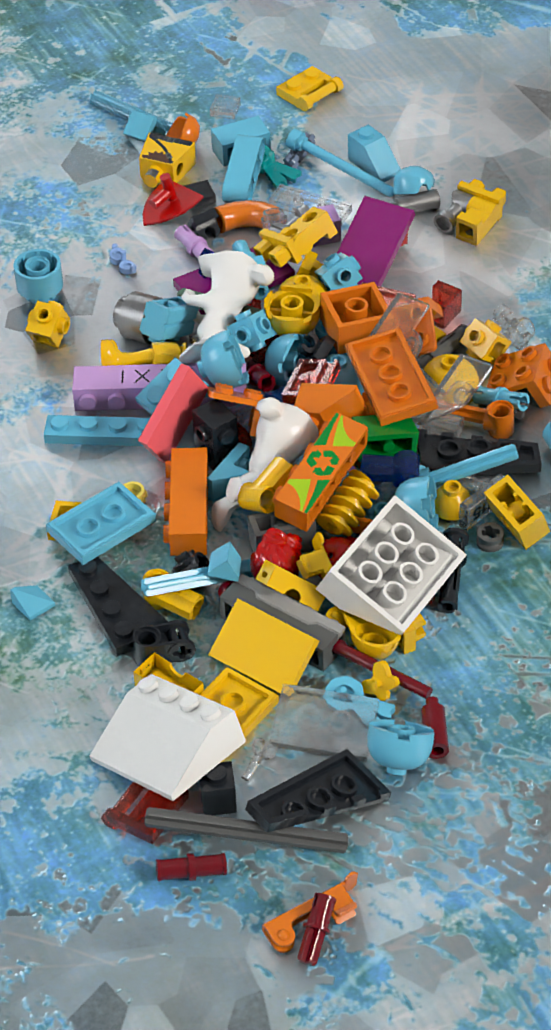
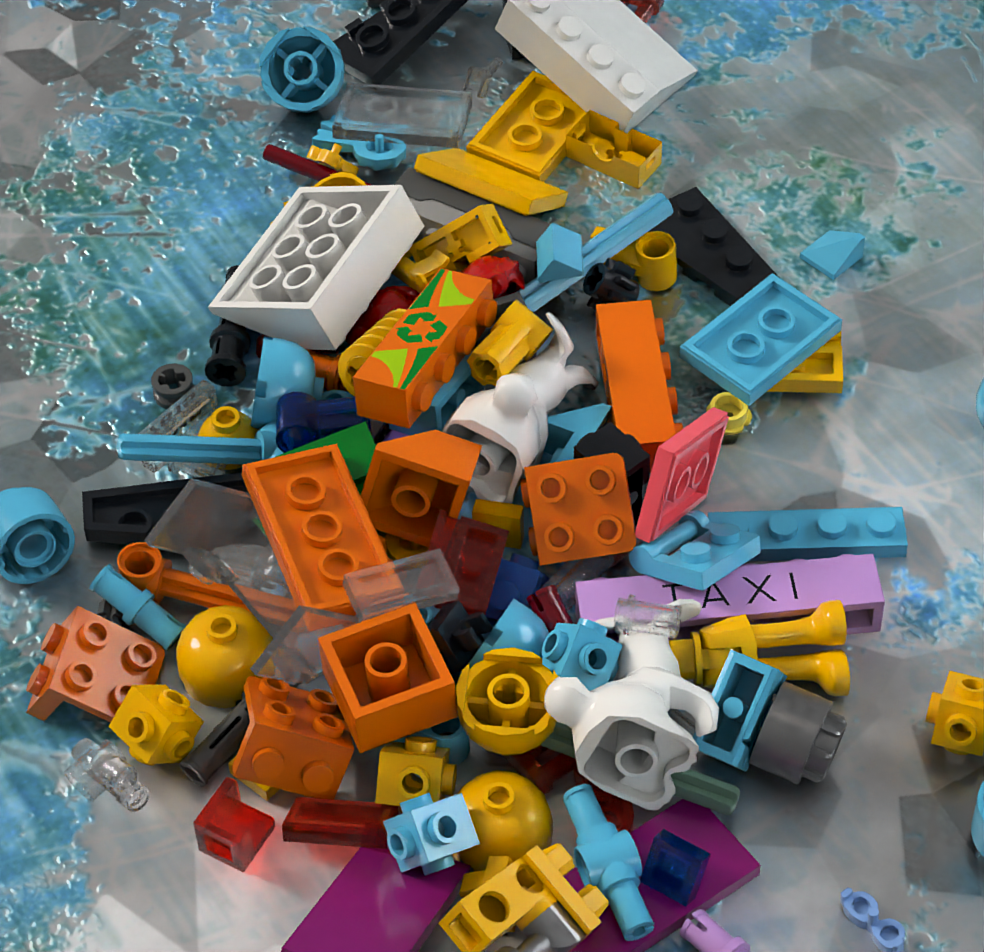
camera: 175 degrees right, 5 degrees up
black piece [133,620,196,668] -> none
medium azure cylinder [197,329,249,388] -> none
dark red cylinder [421,696,449,759] -> none
yellow brick [484,475,550,550] -> none
none -> clear tile [343,548,460,622]
none -> clear pin [614,594,682,639]

